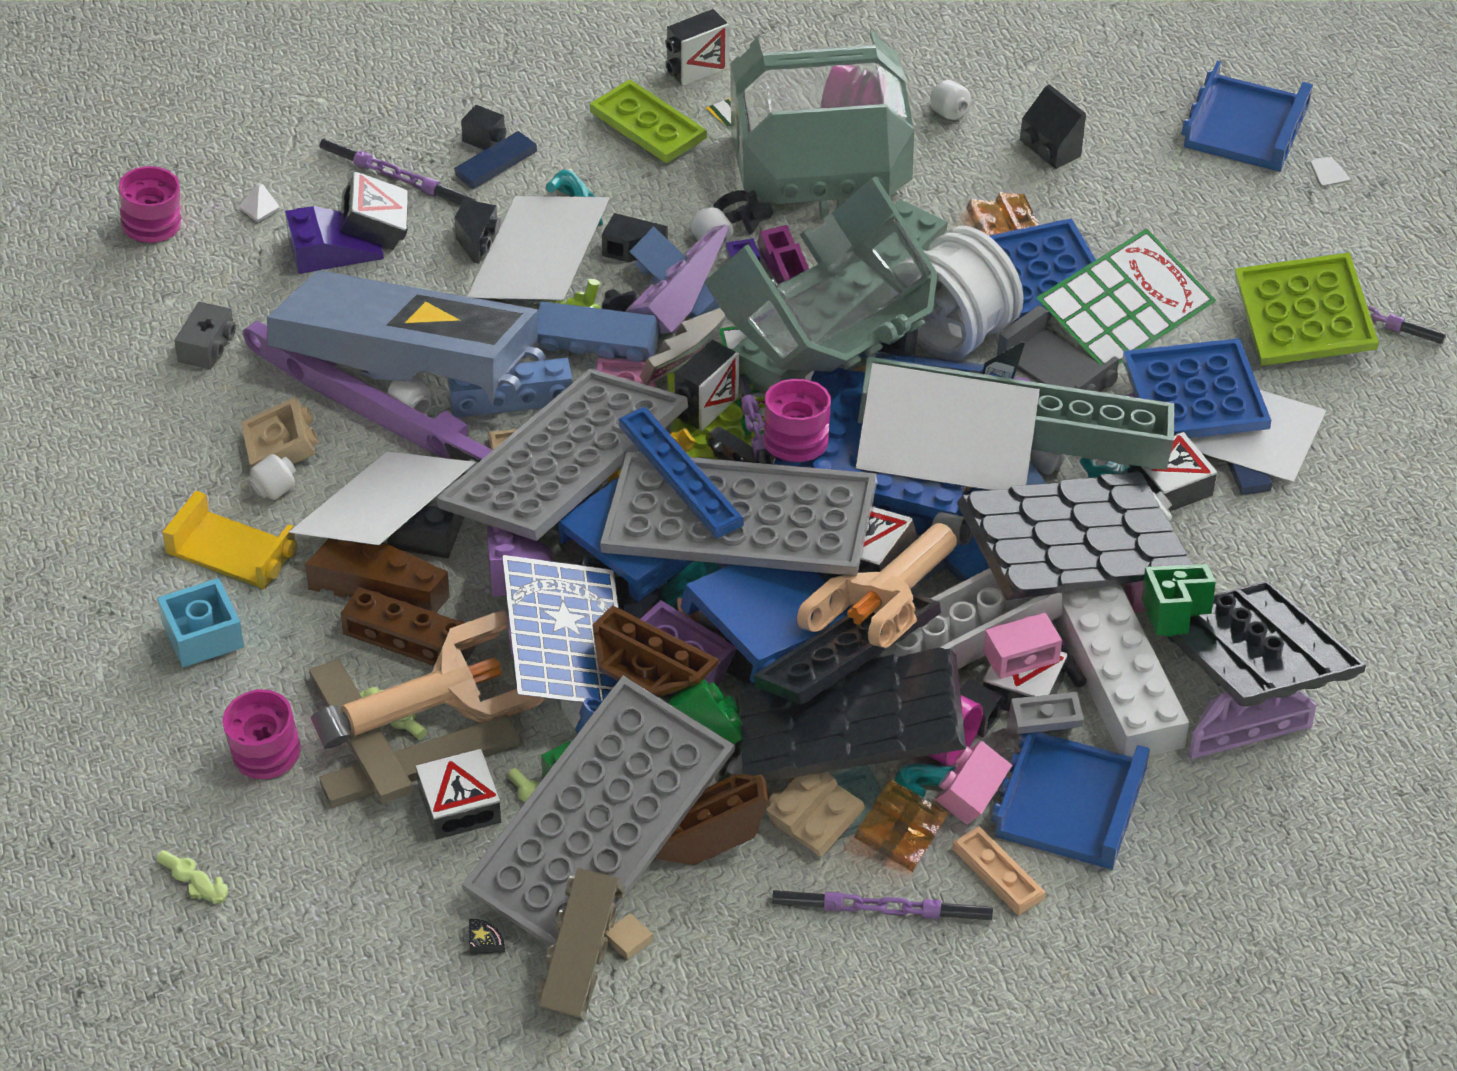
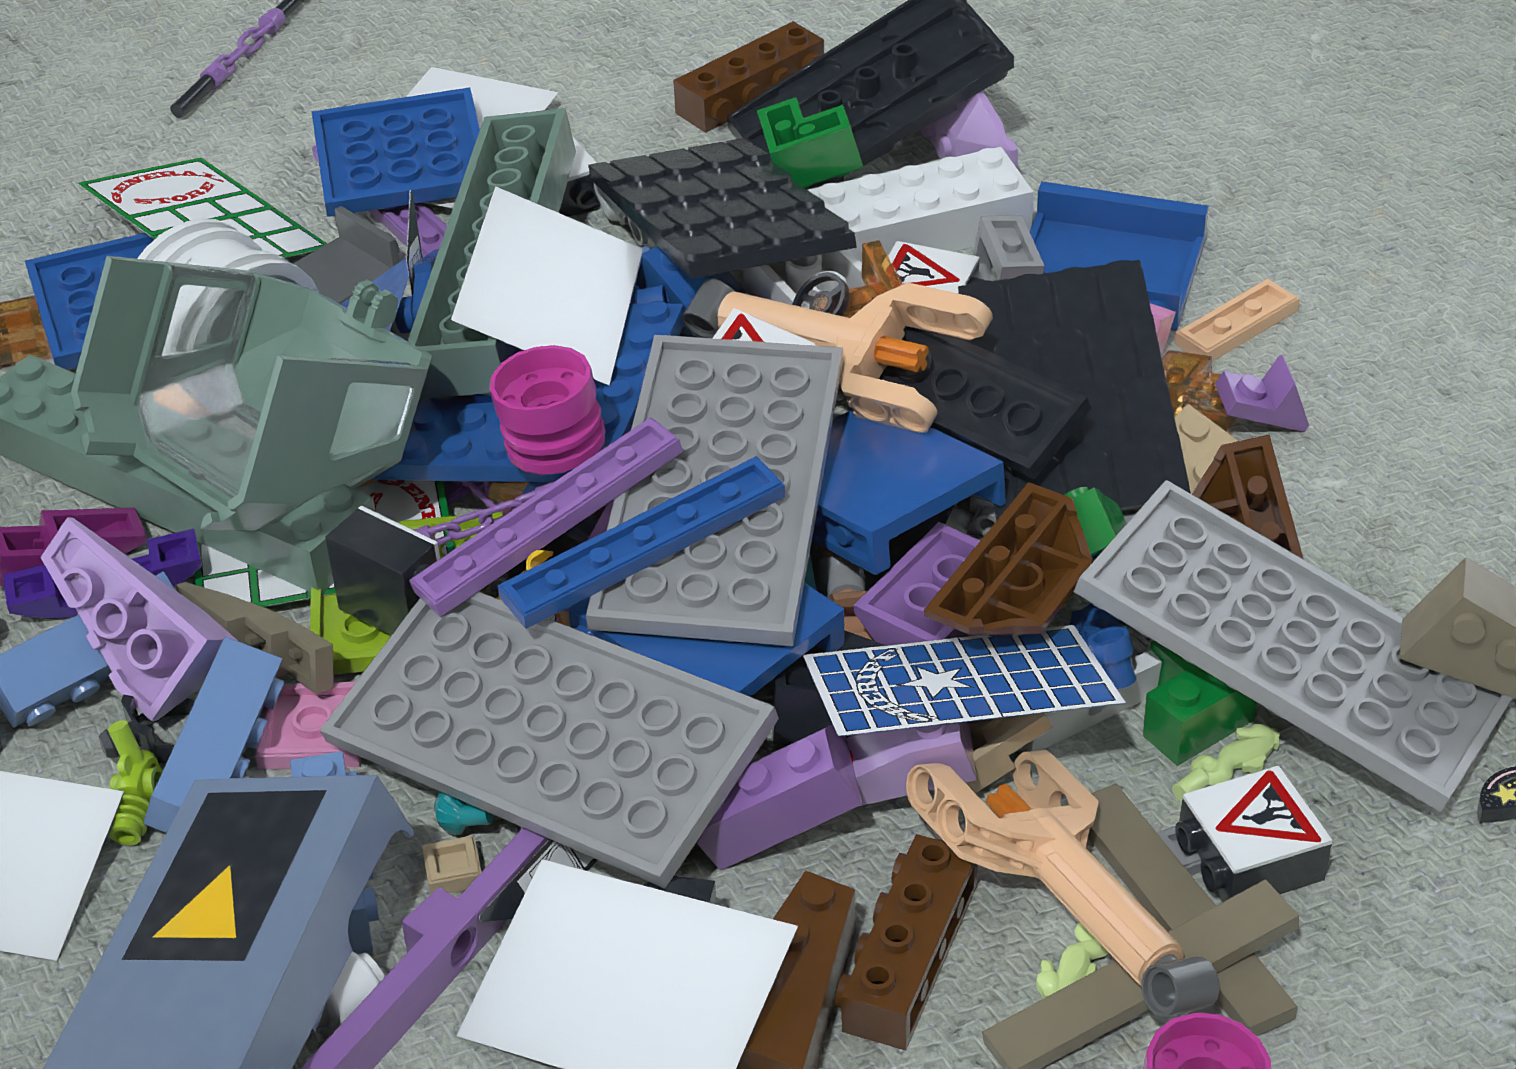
camera: 90 degrees left, 5 degrees down
piece [772,890,993,921] -> none
bright pink brick [983,612,1062,679] -> none
lime plate [1234,252,1379,366] -> none
none -> medium lavender tile [409,417,683,617]
none -> reddish brown brick [673,21,824,133]
none -> clear orange piece [792,240,903,318]
none -> medium lavender slope [1215,355,1309,432]

